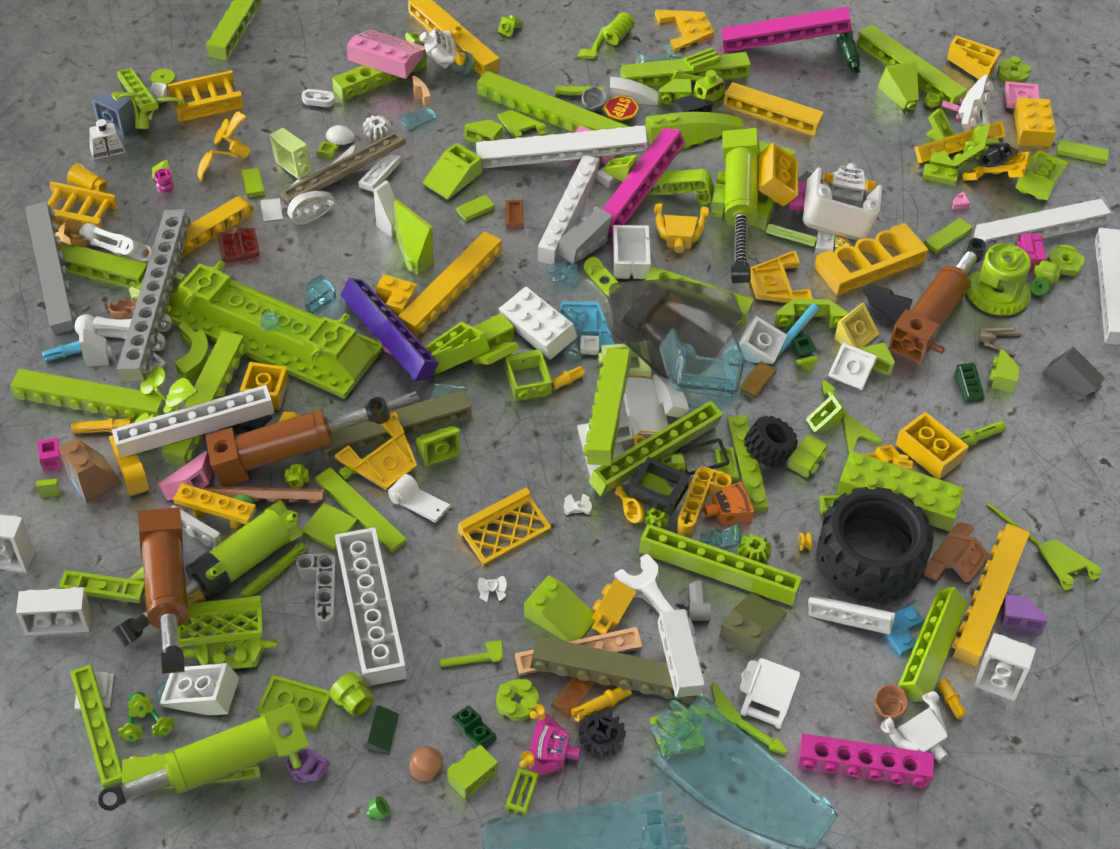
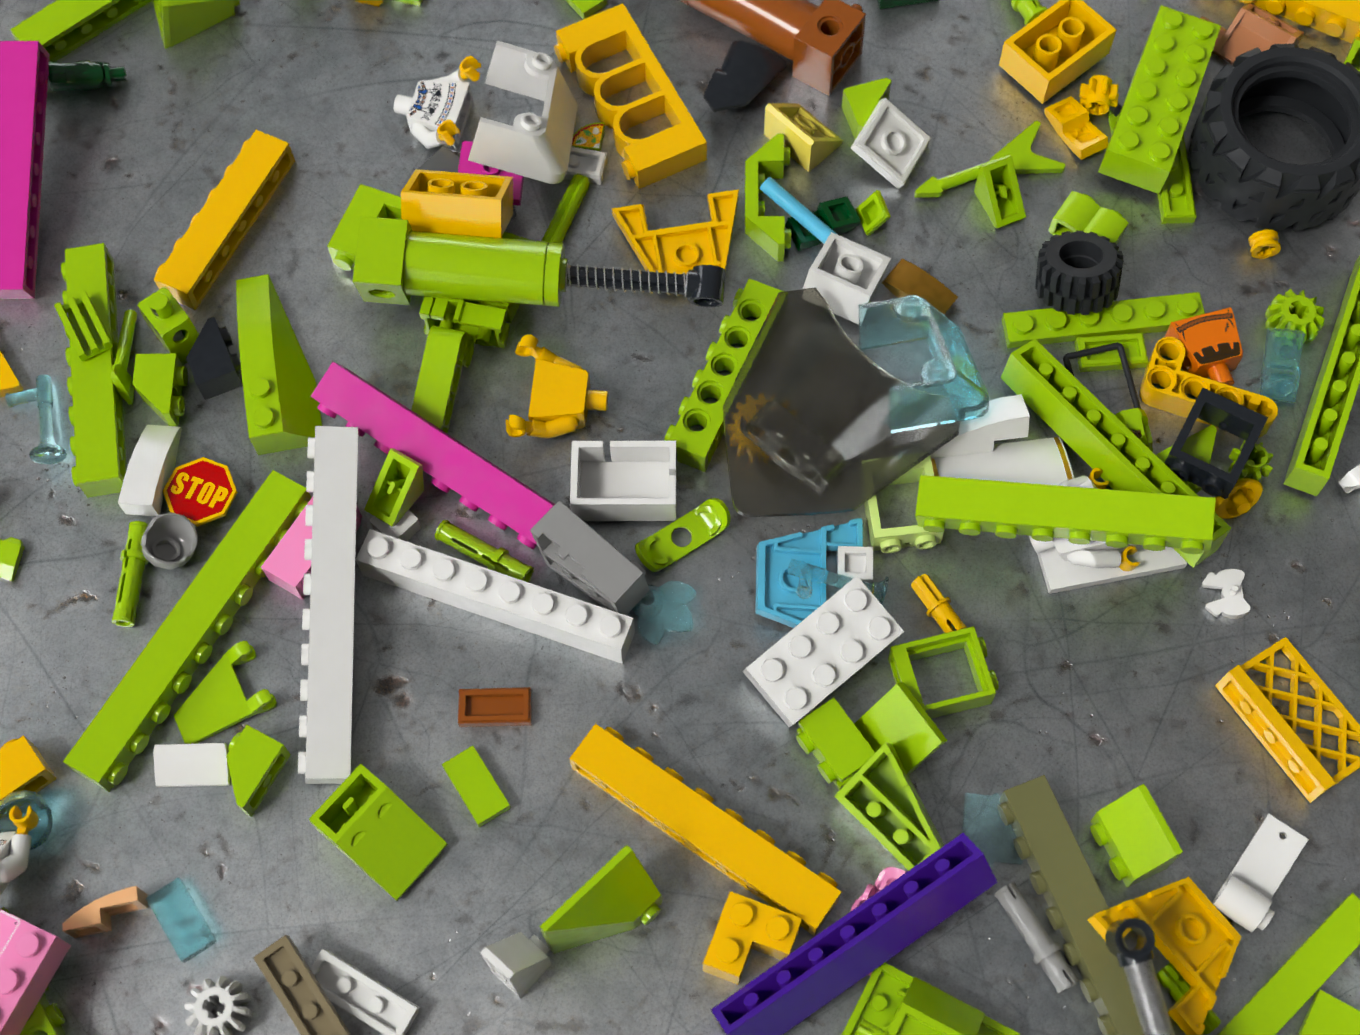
camera: 85 degrees left, 15 degrees up
none -> white slope [153,743,231,787]
none -> lime pin [434,520,534,582]

